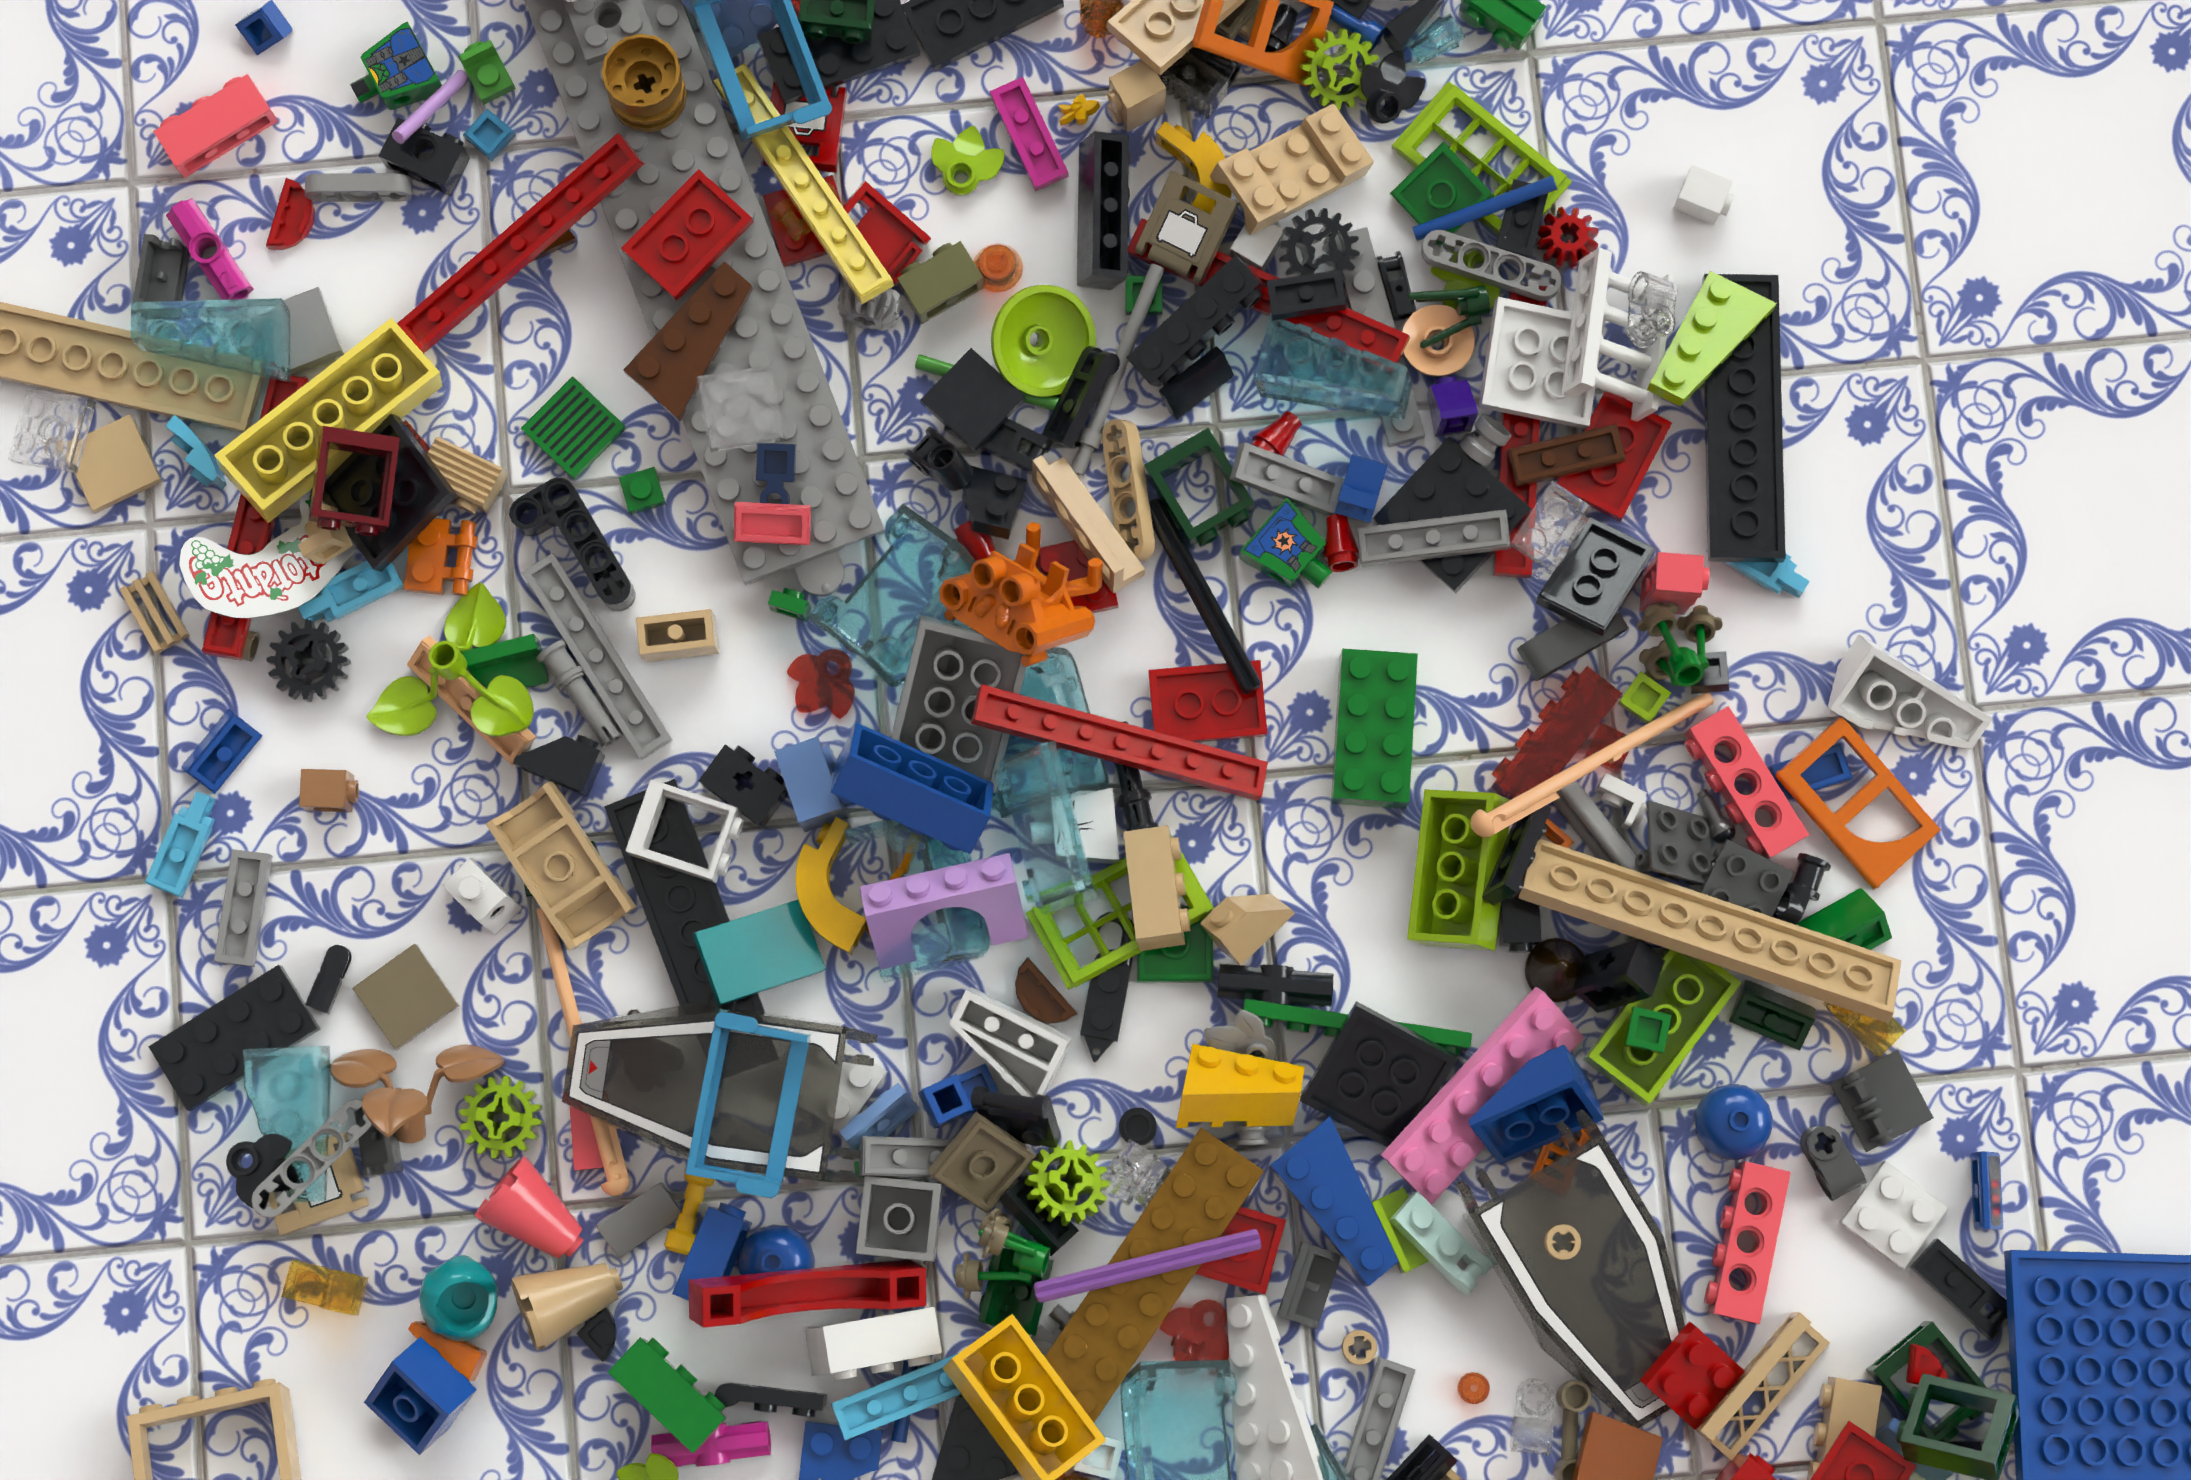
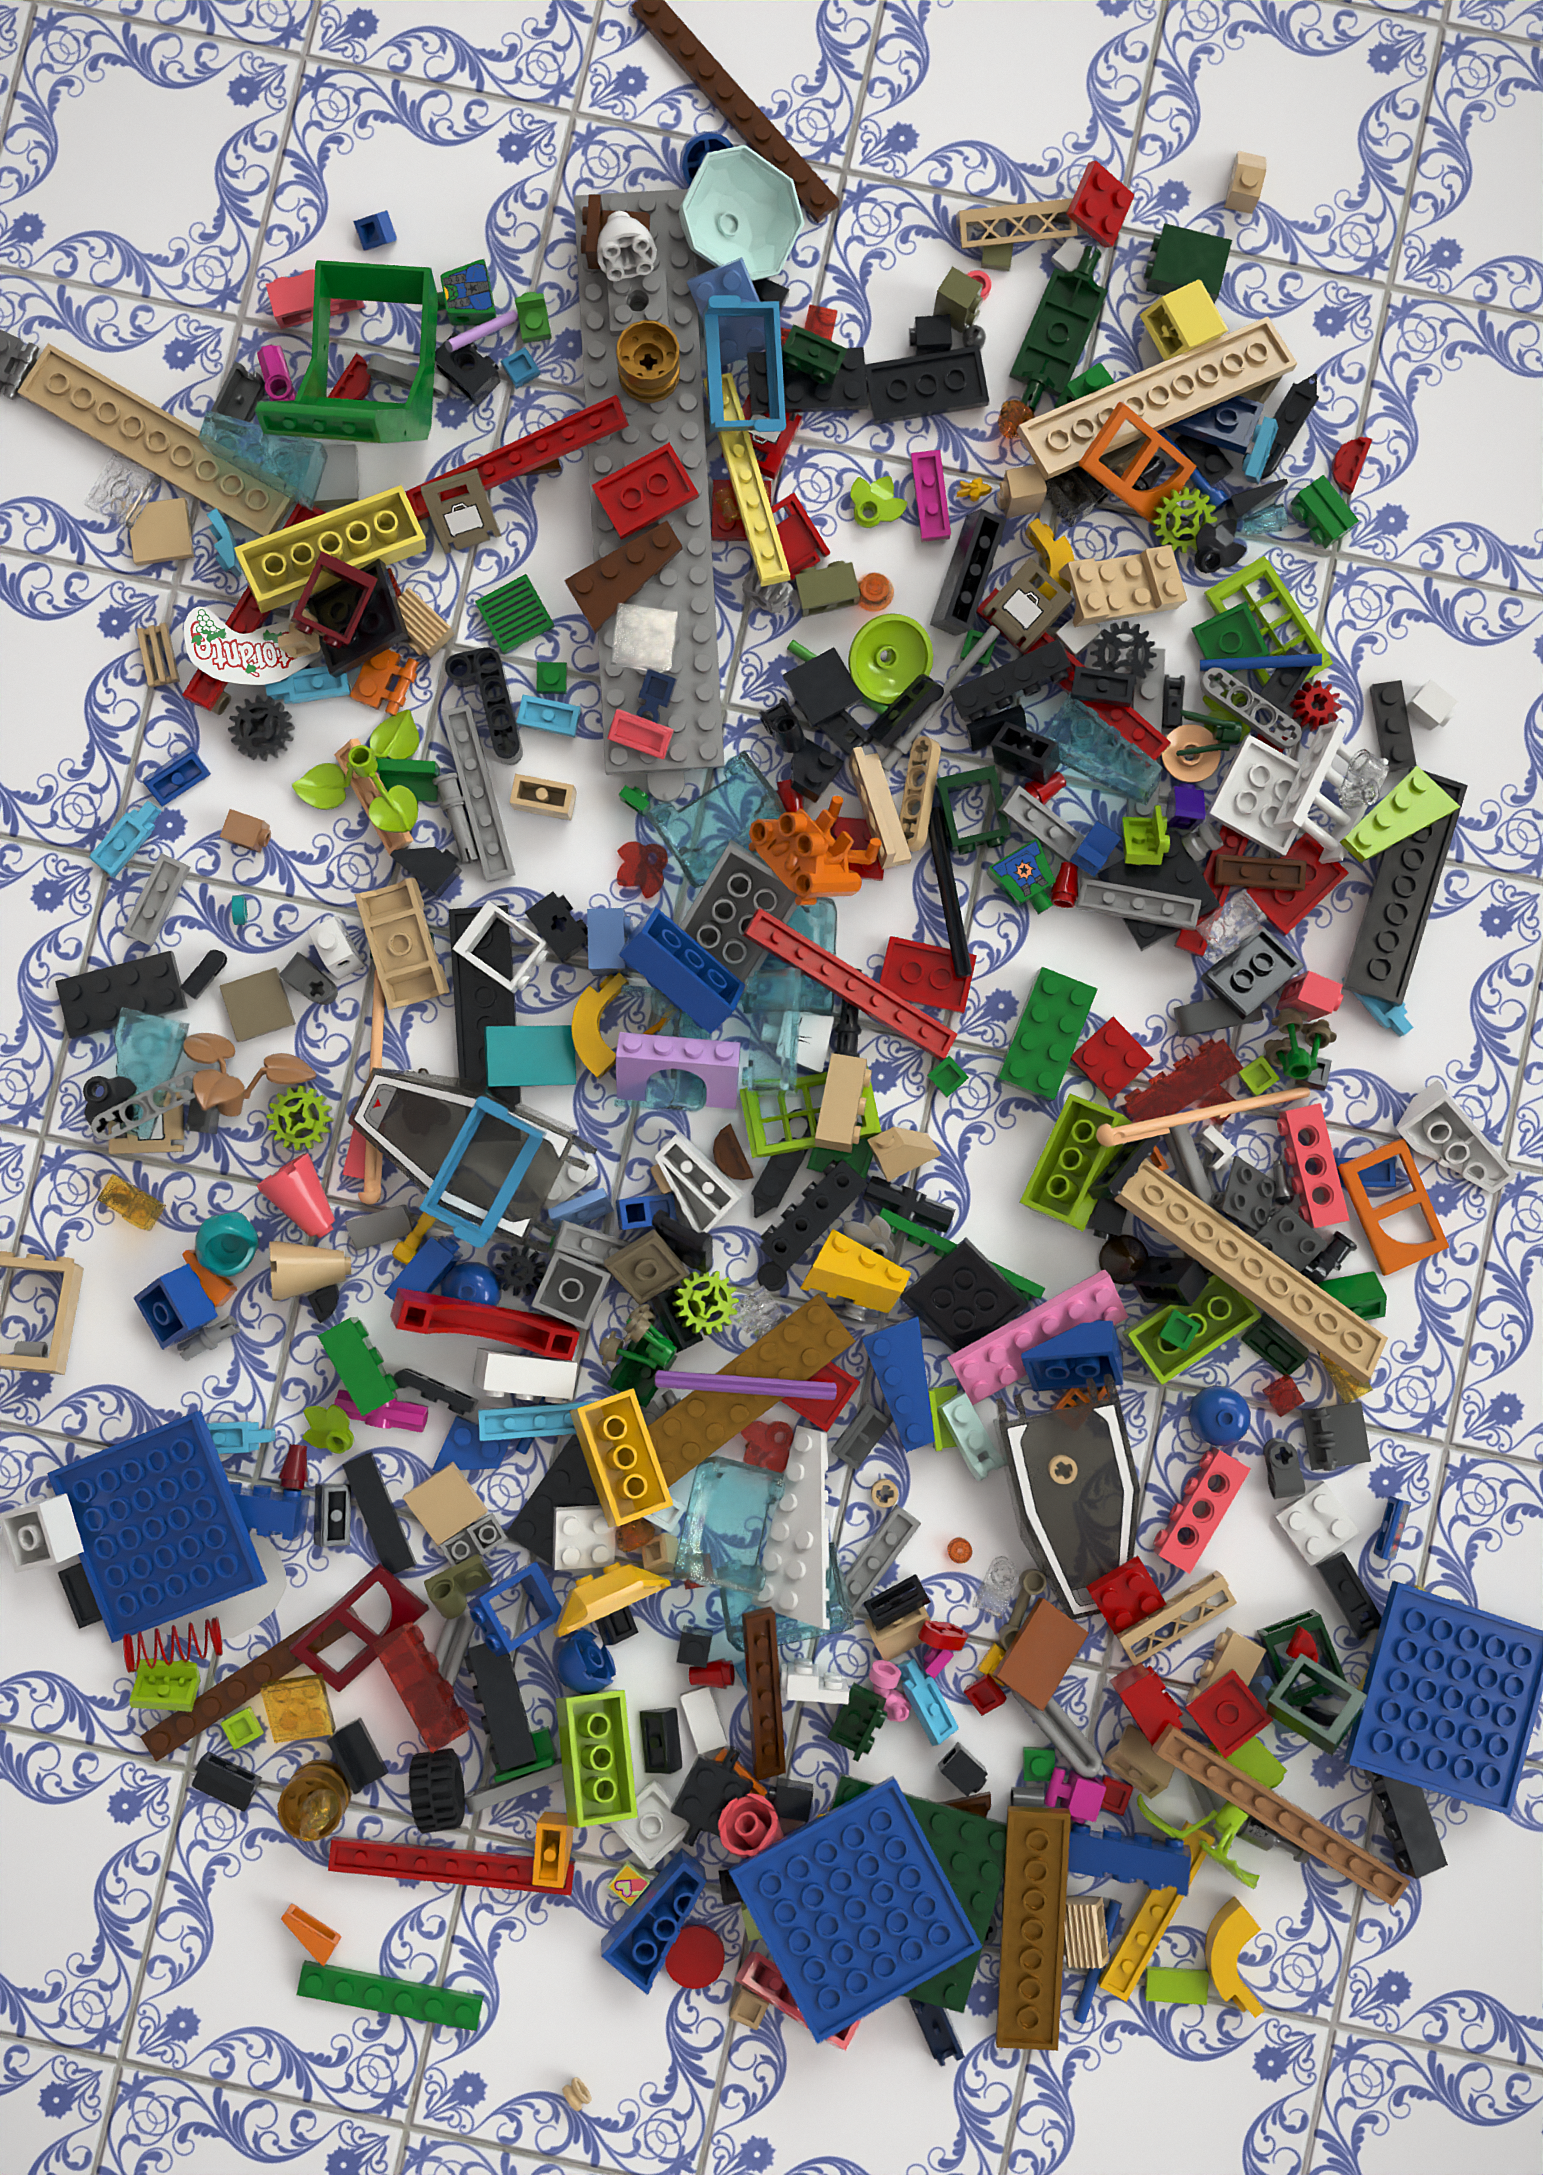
camera: 15 degrees right, 5 degrees up
none -> light grey pin [177,1315,240,1361]
none -> teal tile [232,895,248,925]
none -> green window [255,260,438,443]
none -> dark grey piece [279,952,338,1005]
none -> dark tan container [421,468,501,554]
none -> black gear [496,1246,546,1296]
none -> medium azure plate [516,694,581,738]
none -> tan tile [650,1164,673,1194]
none -> black brick [759,1158,869,1272]
none -> green plate [927,1055,969,1098]
none -> black brick [991,721,1060,785]
none -> red plate [1071,1016,1154,1100]
none -> lime bracket [1121,805,1170,865]
none -> clear red plate [1262,1374,1305,1417]
none -> black plate [1369,680,1417,773]

